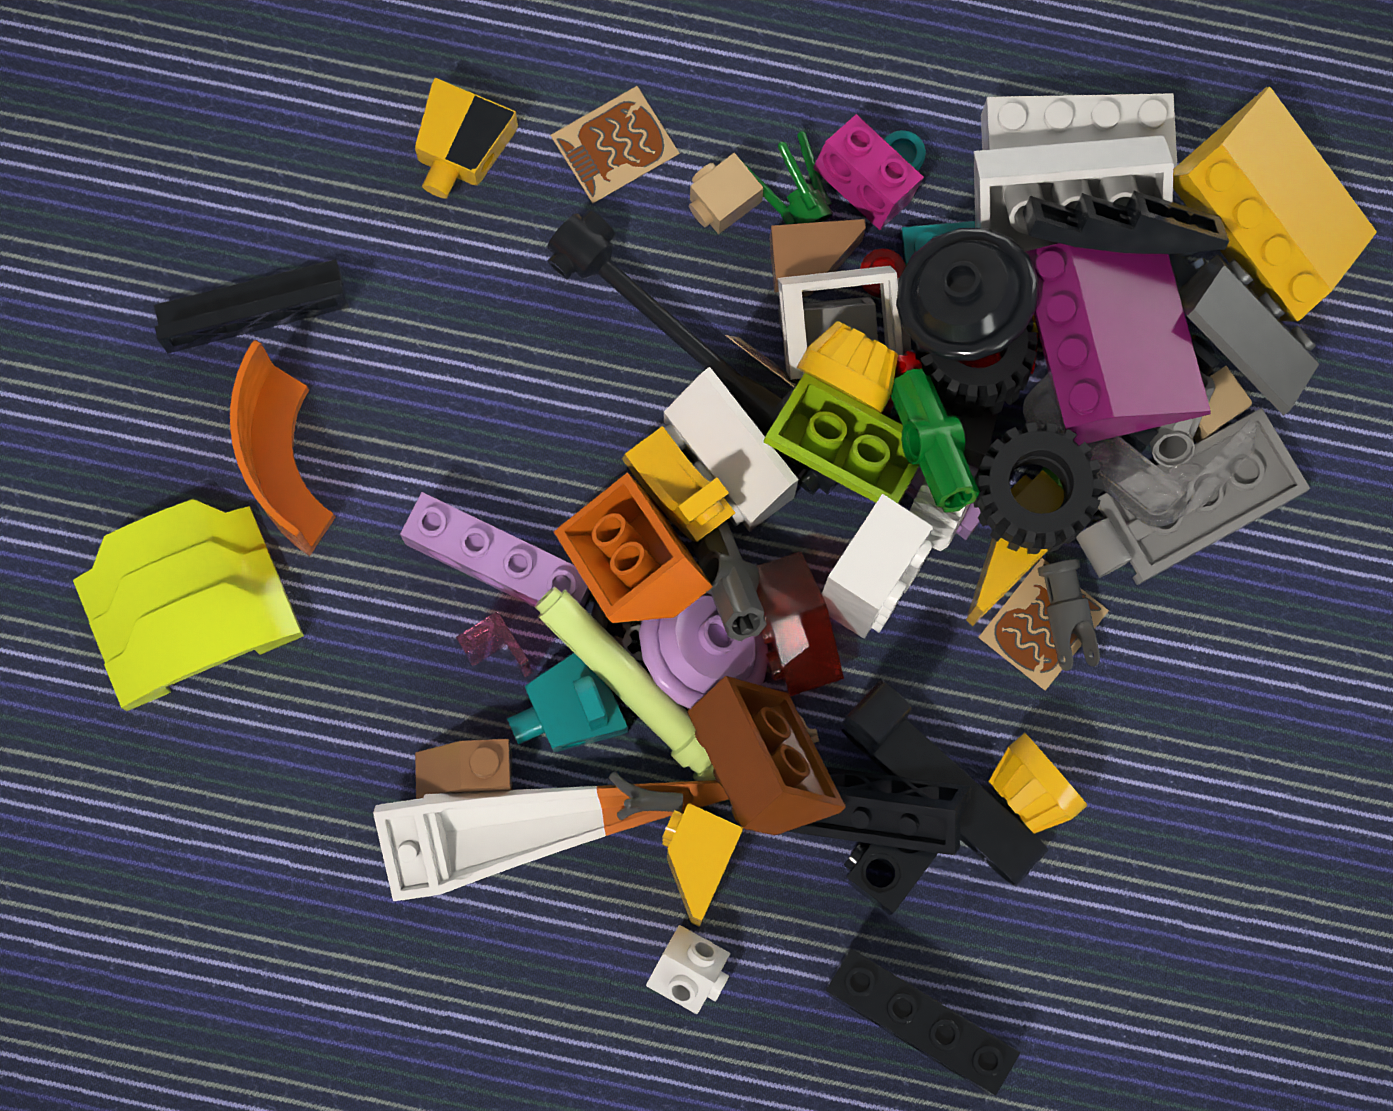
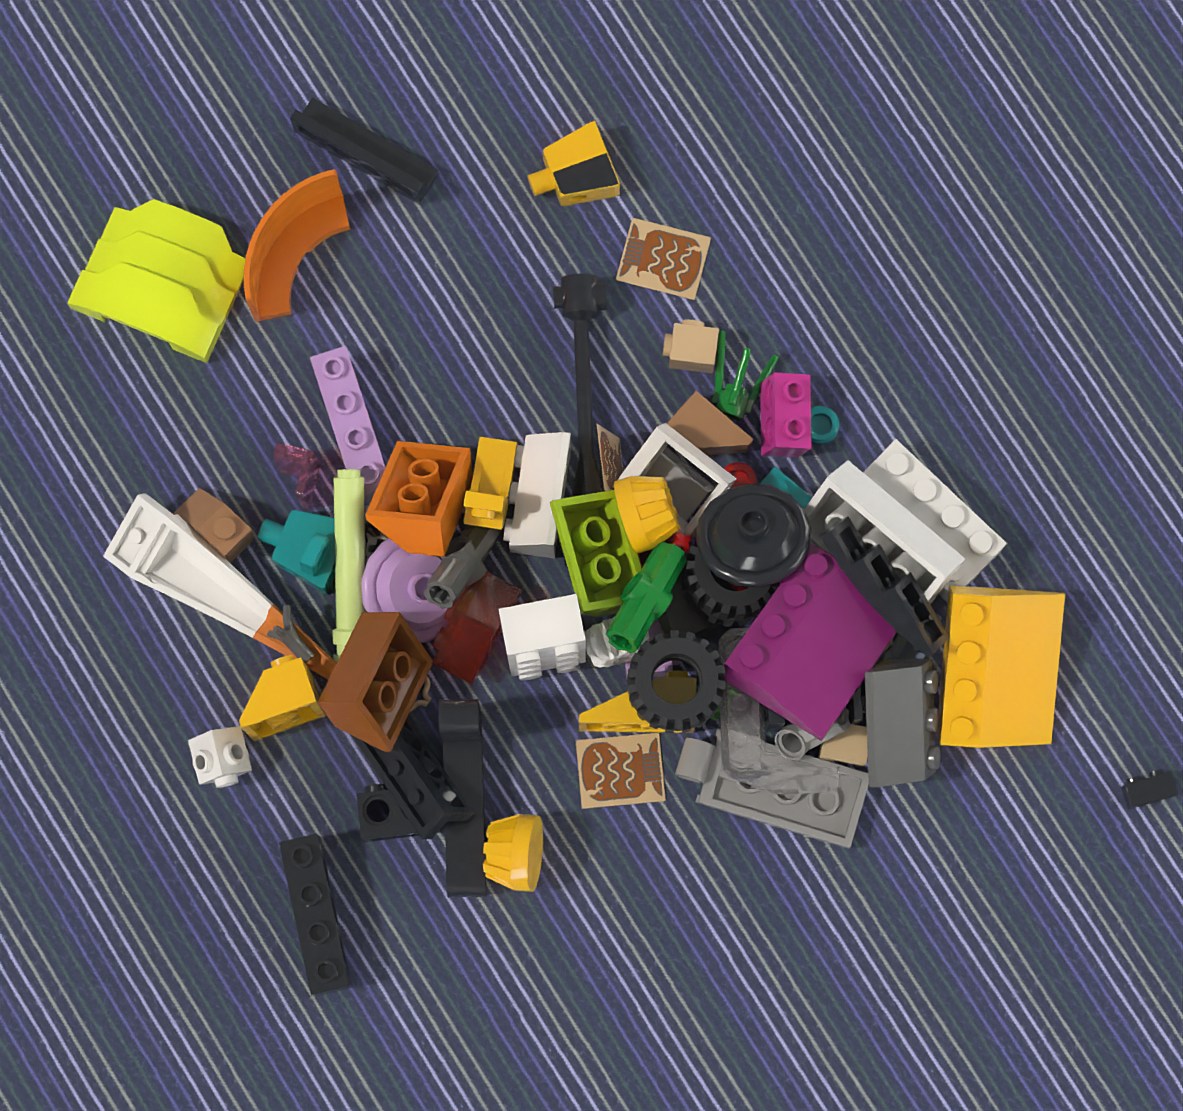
camera: 50 degrees right, 0 degrees up
dark grey piece [1037,559,1100,671] -> none

